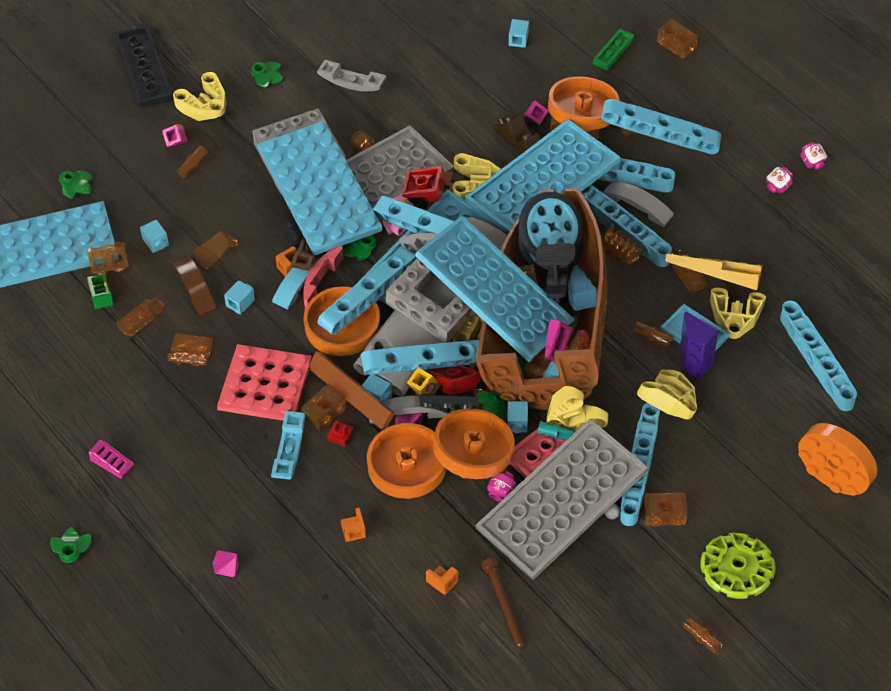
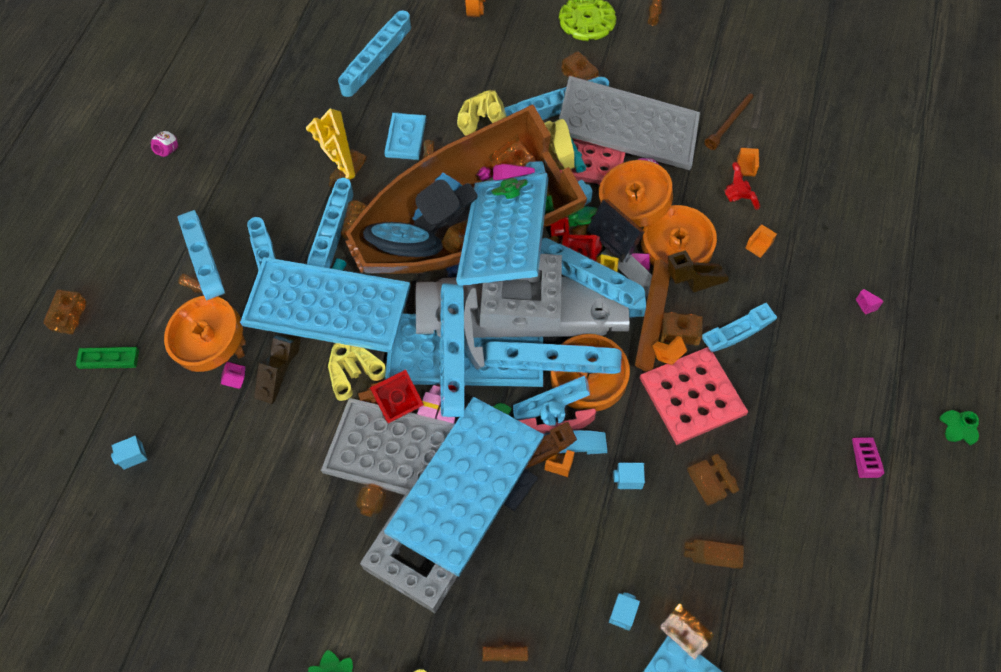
camera: 125 degrees left, 10 degrees up
green slope [87,274,113,309] -> none
reddish brown slope [172,256,217,317] -> none
clear orange piece [194,231,239,270] -> none
light grey slope [317,60,387,91] -> none
red tile [327,421,354,446] -> none
light grey slope [603,181,674,227] -> none
dark purple slope [680,311,718,380] -> none
light yellow connector [710,288,766,339] -> none
head [766,167,793,194] -> none
none -> green plate [491,178,528,199]
none -> medium azure plate [513,376,590,426]
none -> orange panel [652,336,687,365]
none -> dark brown arch [668,250,729,293]
none -> red piece [724,162,761,210]

